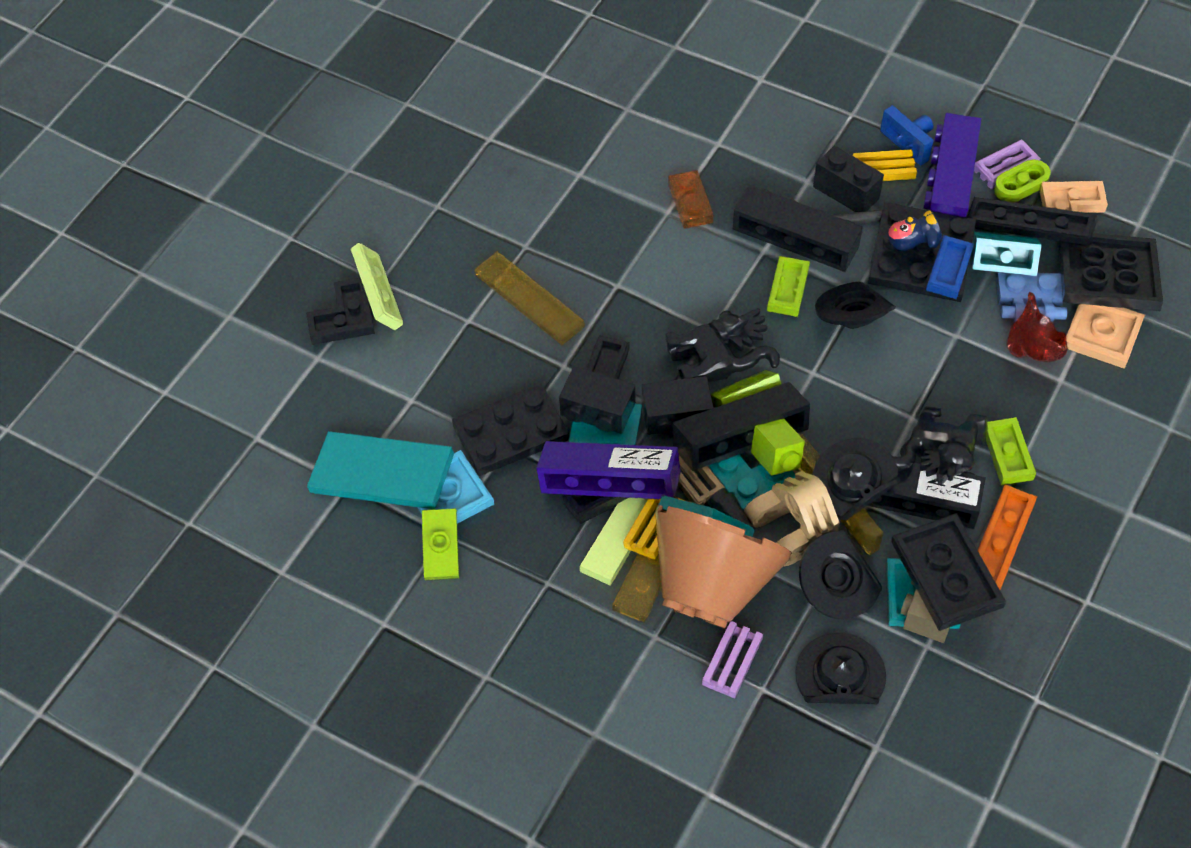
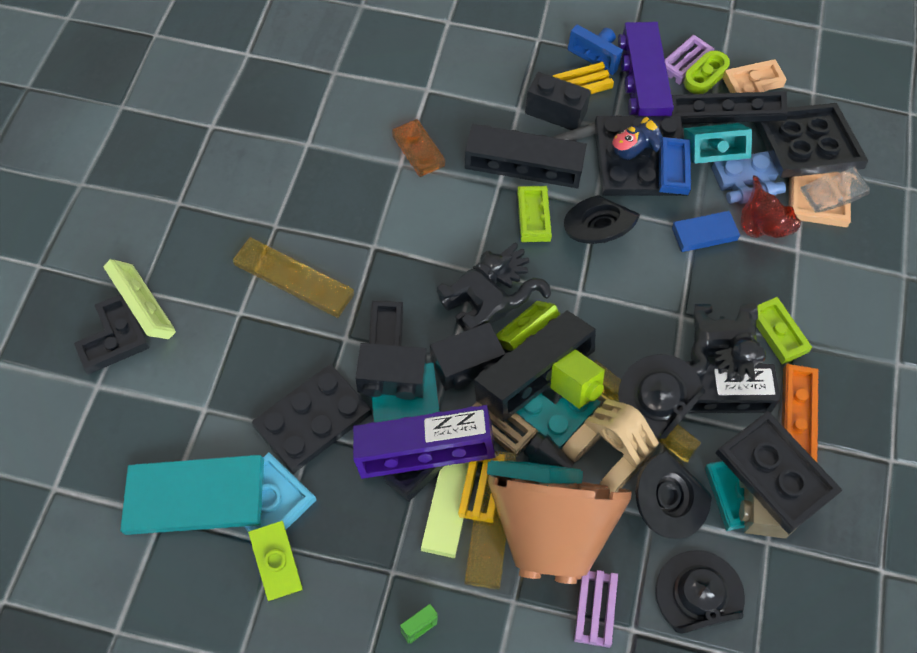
camera: 20 degrees left, 5 degrees up
none -> bright green tile [400,604,438,644]
none -> blue tile [672,211,740,252]
none -> clear slope [800,166,870,213]

